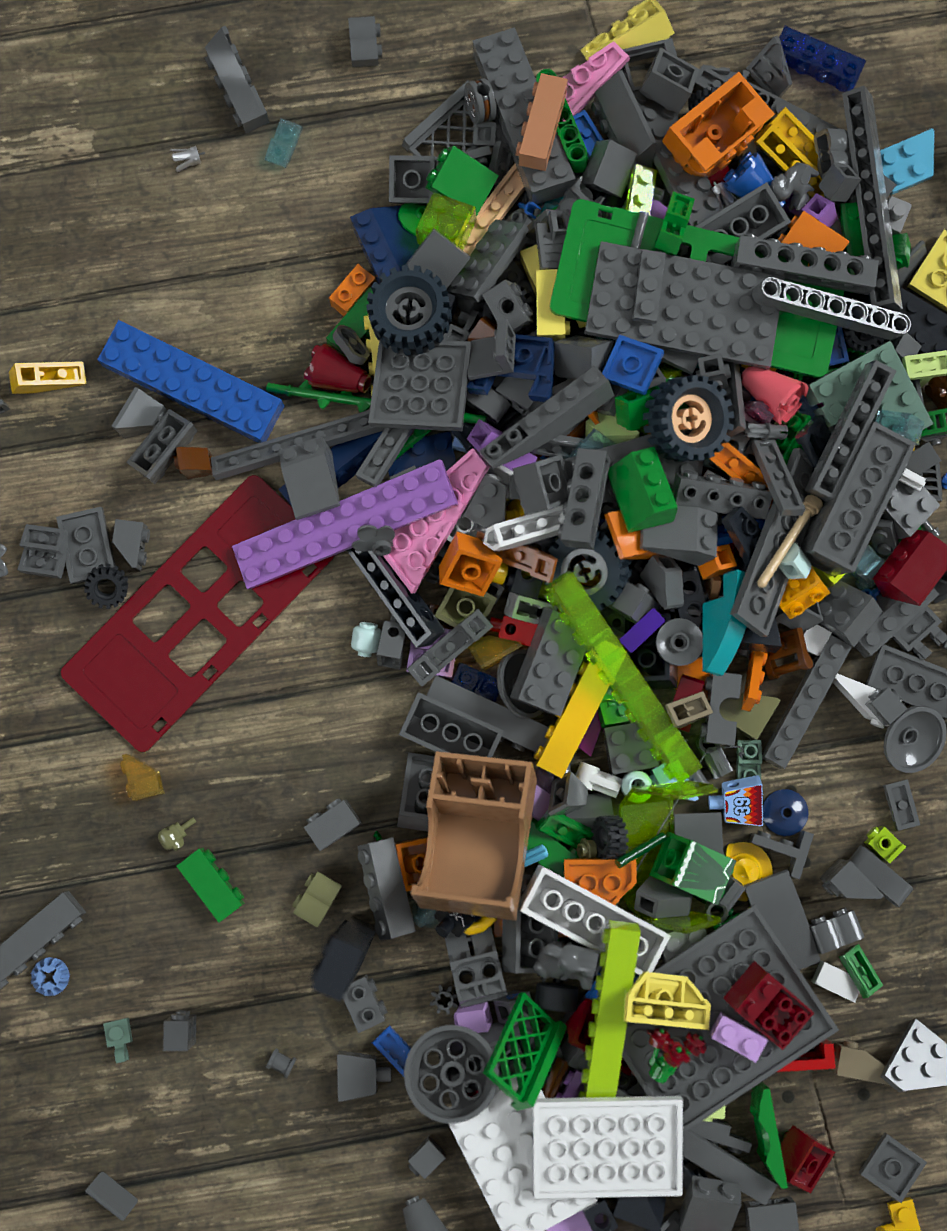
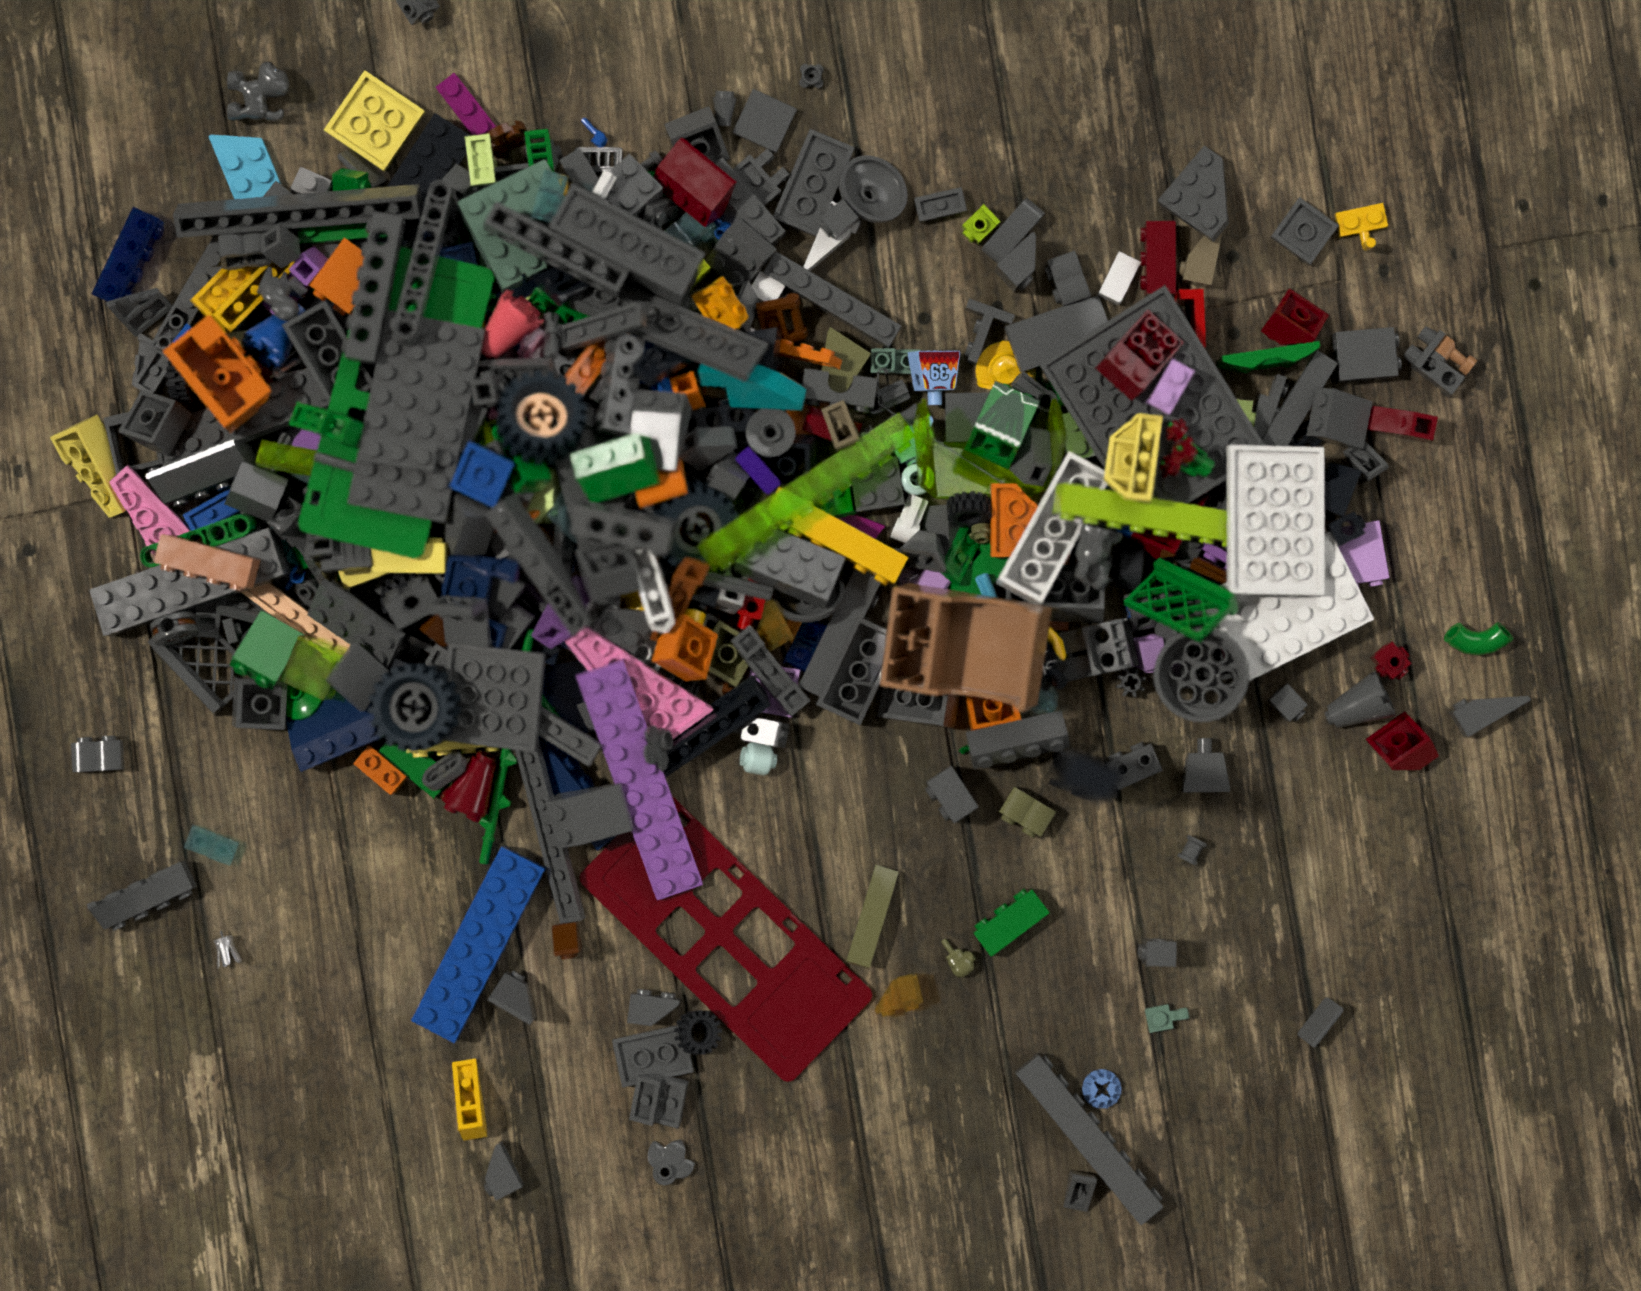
camera: 80 degrees left, 5 degrees up
dark grey slope [126,409,197,484] -> none
blue plate [372,1025,411,1076] -> none
dark green piece [615,832,667,868] -> none
tan piece [757,495,823,588] -> none
dark blue dish [763,789,809,836] -> none
light aqua brick [778,543,811,579] -> none
green tile [839,944,883,998] -> none
none -> dark grey axle [702,571,773,600]
none -> olive slope [846,865,899,969]
none -> dark red brick [1140,221,1176,297]

